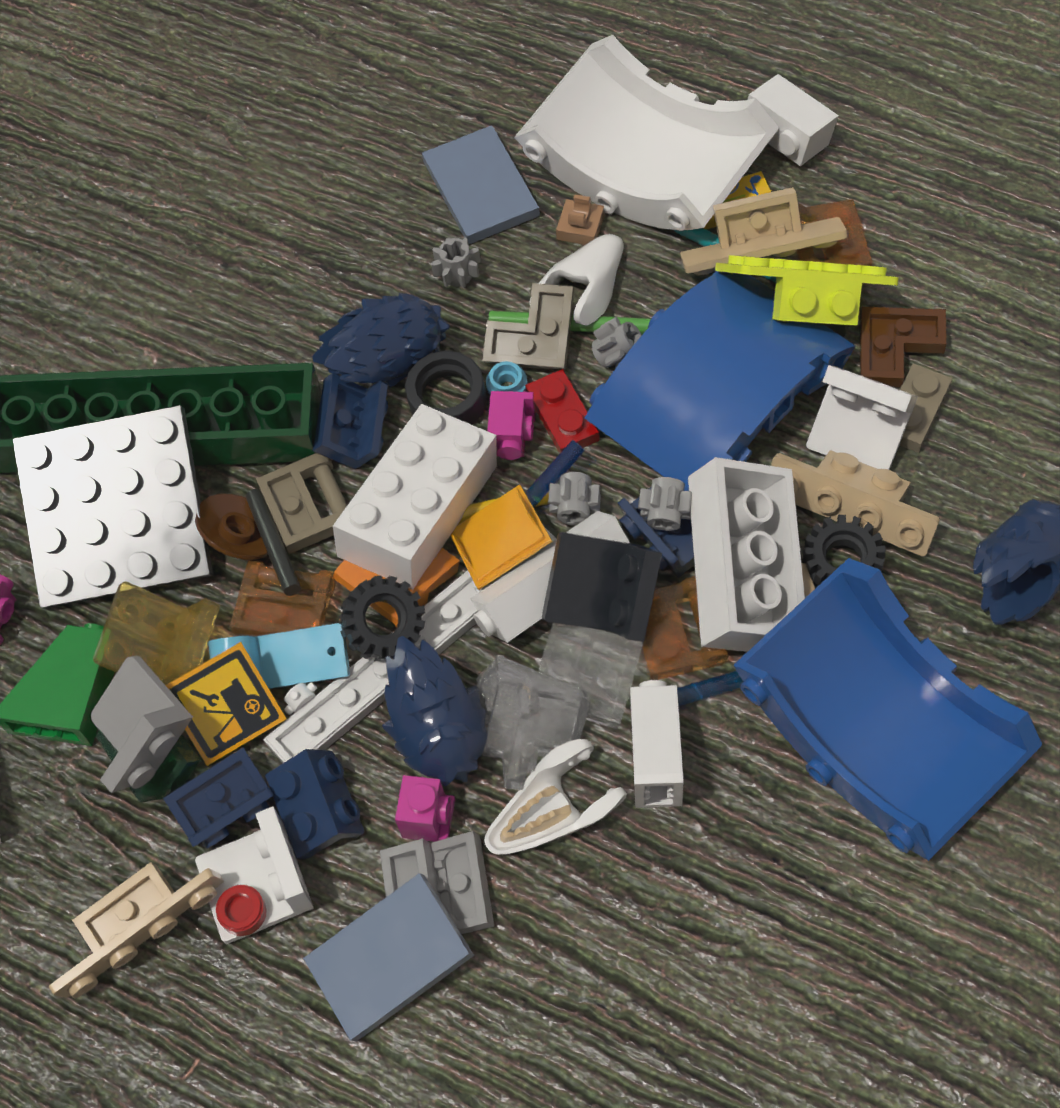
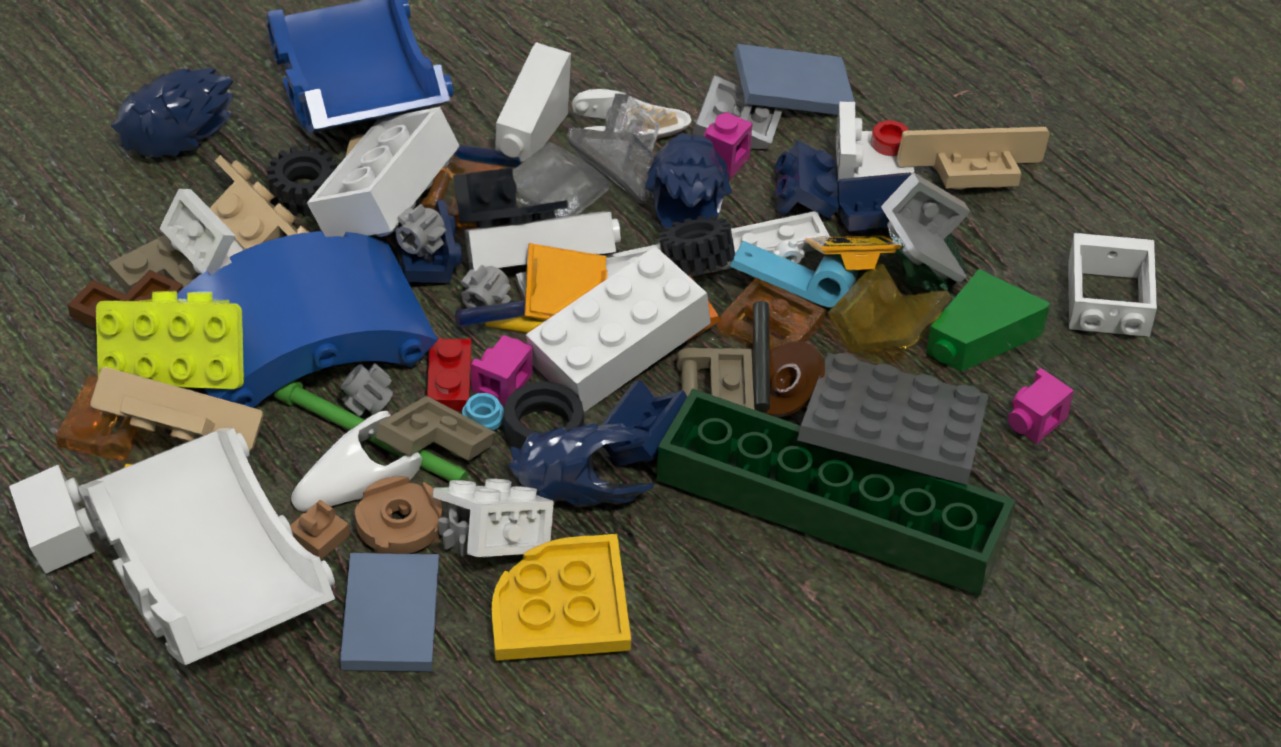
camera: 165 degrees left, 15 degrees down
none -> medium nougat plate [355,476,443,554]
none -> white bracket [433,479,554,557]
none -> yellow plate [492,534,631,661]

